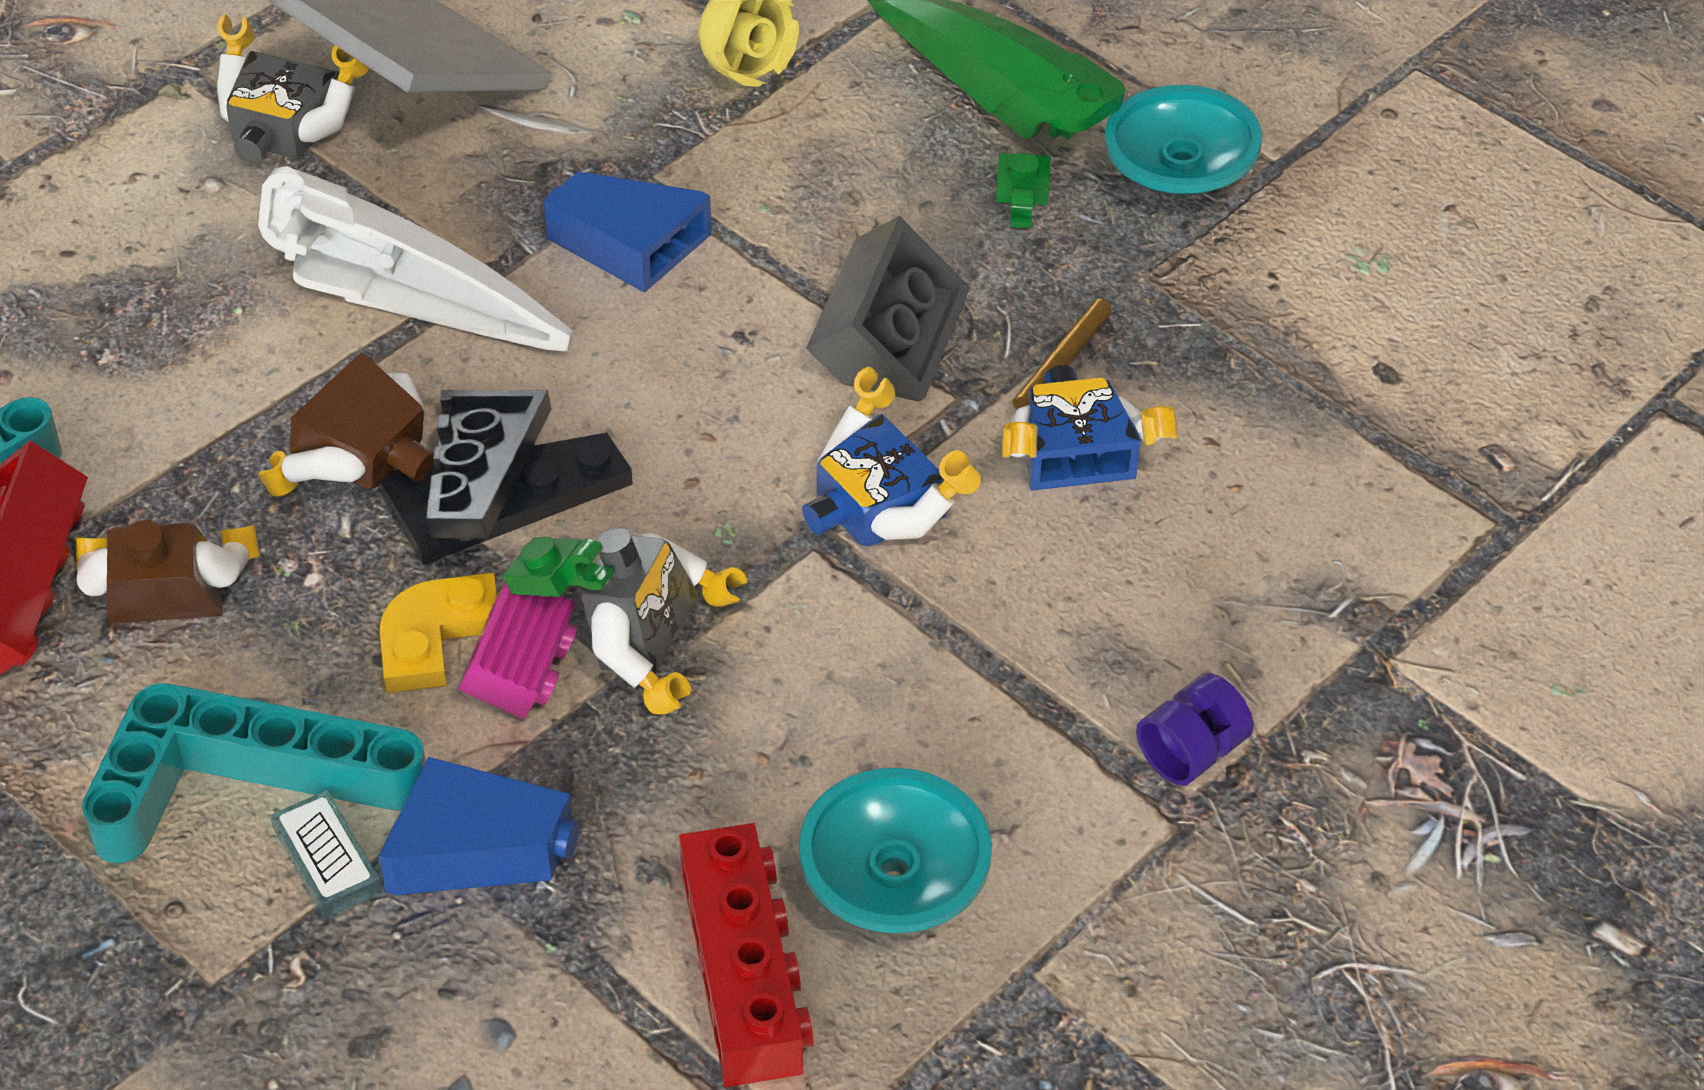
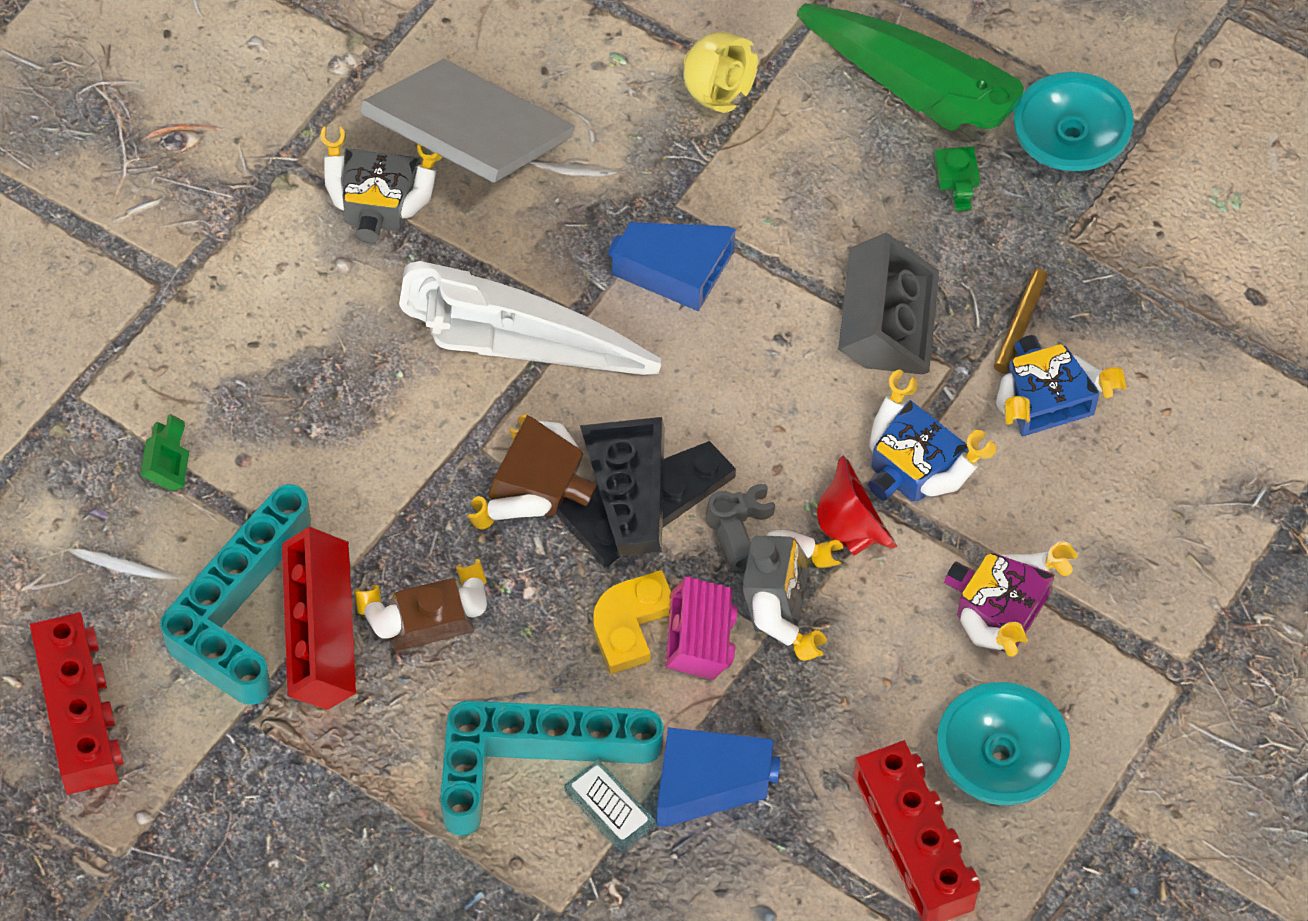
camera: 10 degrees left, 10 degrees up
green plate [503,537,615,597] -> none
dark purple wheel [1136,673,1254,786] -> none
none -> dark grey bar [706,484,775,572]
none -> red hat [817,455,898,556]
none -> torso [944,541,1078,657]

